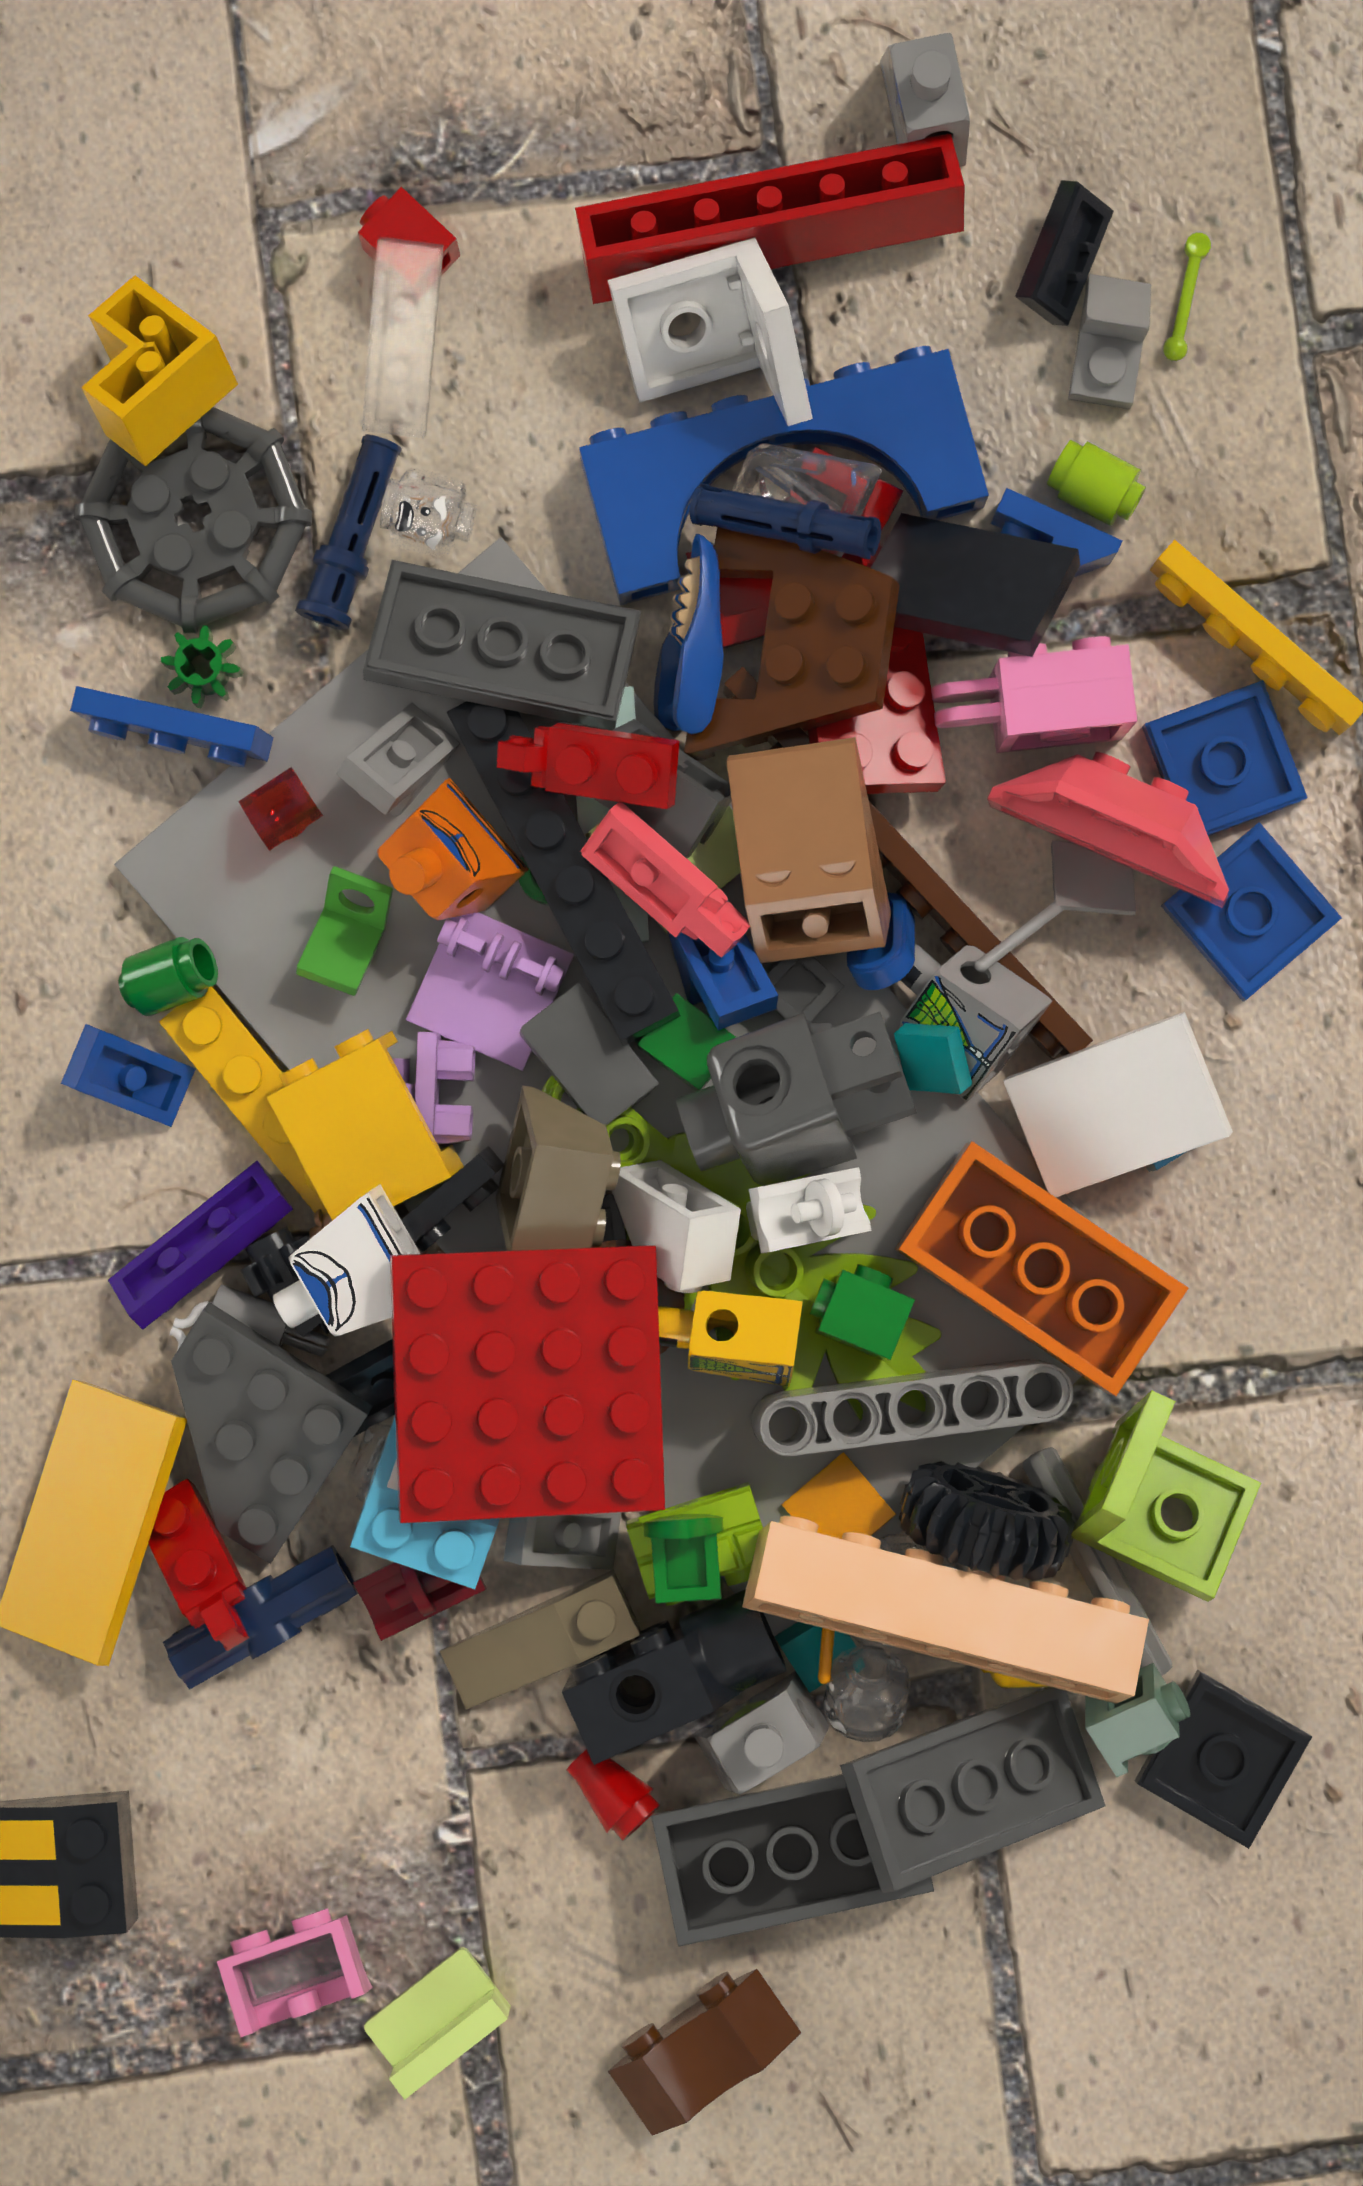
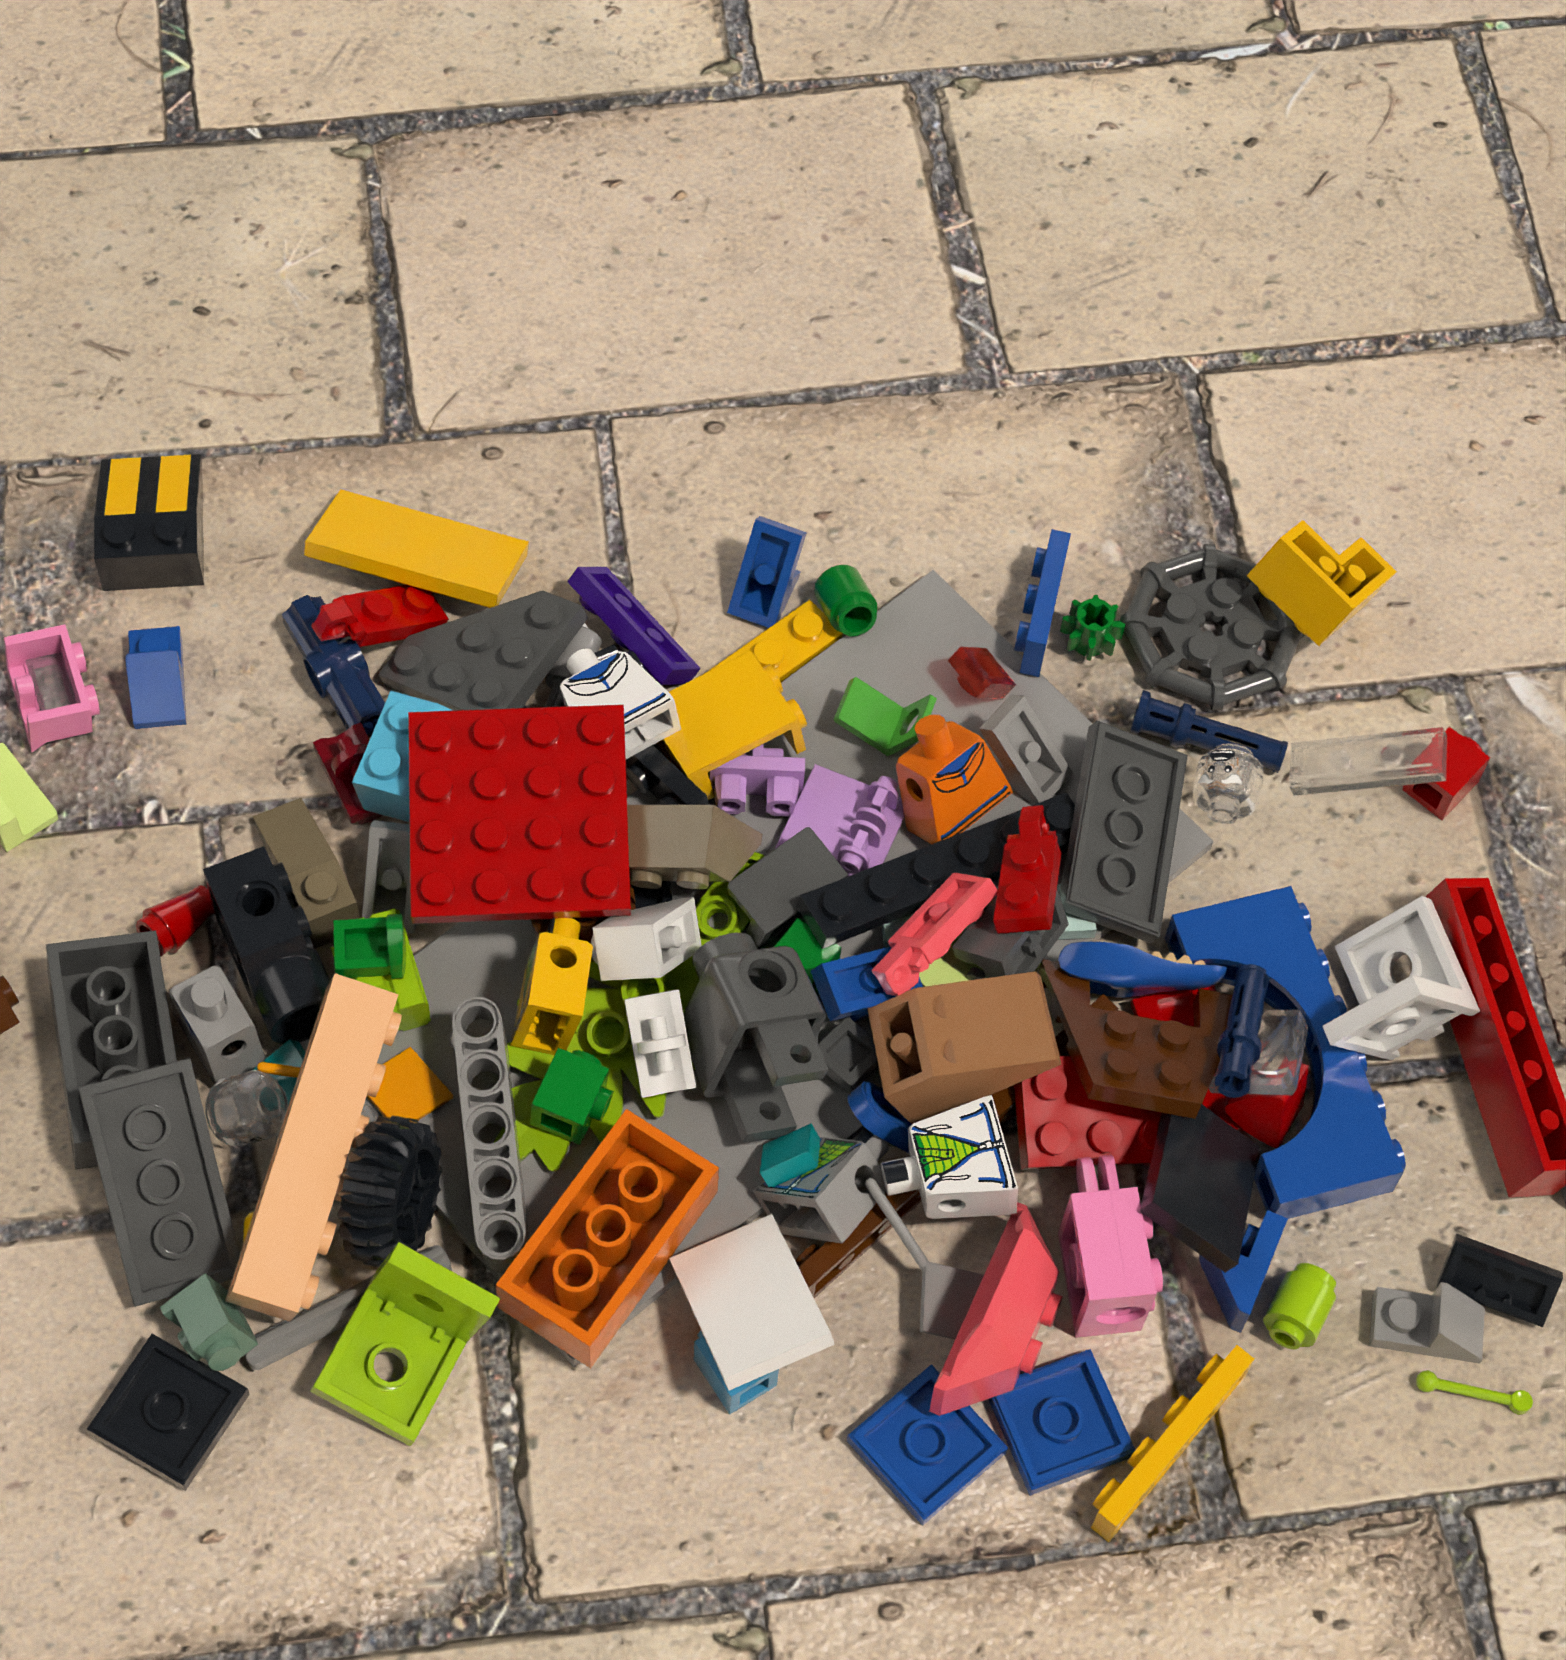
camera: 85 degrees right, 25 degrees down
none -> blue slope [125,626,187,729]
none -> white torso [881,1095,1018,1219]

